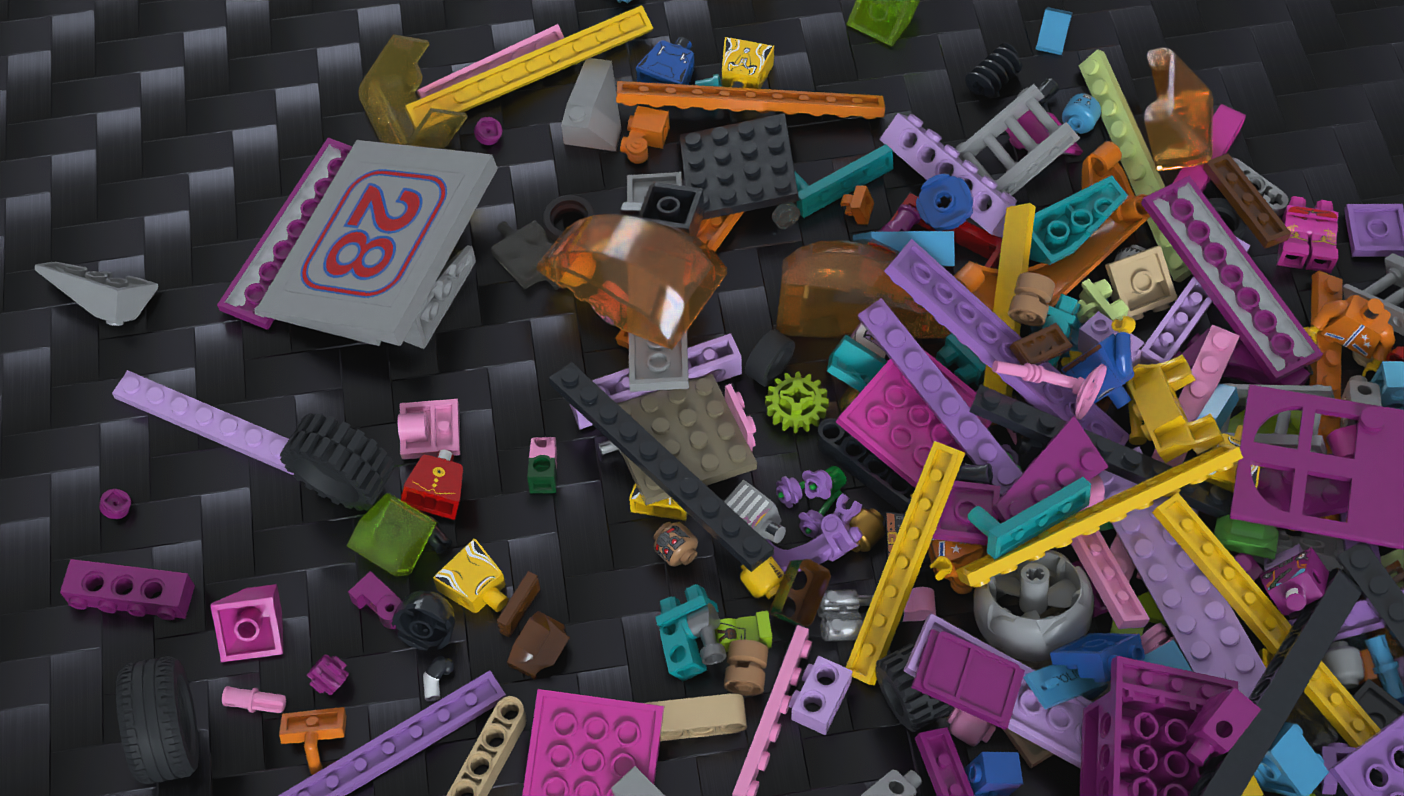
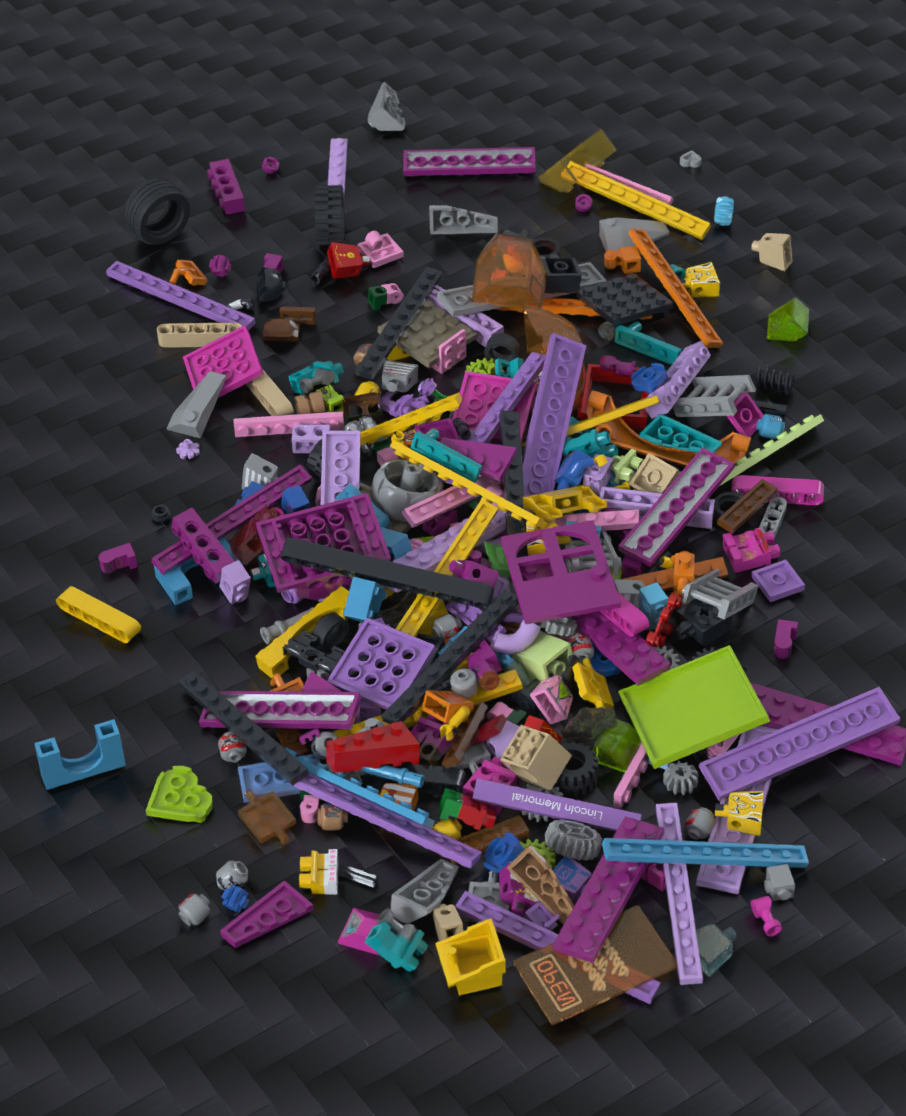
camera: 65 degrees right, 15 degrees down
dark pink slope [211,584,283,662] -> none
bright pink axle [222,686,286,713] -> none
light grey slope [255,140,498,346] -> none
clear neon green slope [347,493,437,576] -> none
yellow torso [433,539,509,613] -> none
blue torso [636,37,695,85] -> none
orange tile [841,186,874,224] -> none
dark azure slope [853,231,955,268] -> none
magenta piece [911,629,1025,730] -> none
bright pink dish [992,360,1107,420] -> none
medium nougat wheel [1008,272,1055,326] -> none
reddish brown plate [1009,323,1073,366] -> none
dark azure slope [1036,7,1073,55] -> none
blue plate [1050,633,1145,683] -> none
clear orange windscreen [1145,48,1213,171] -> none
magenta torso [1185,687,1261,767] -> none

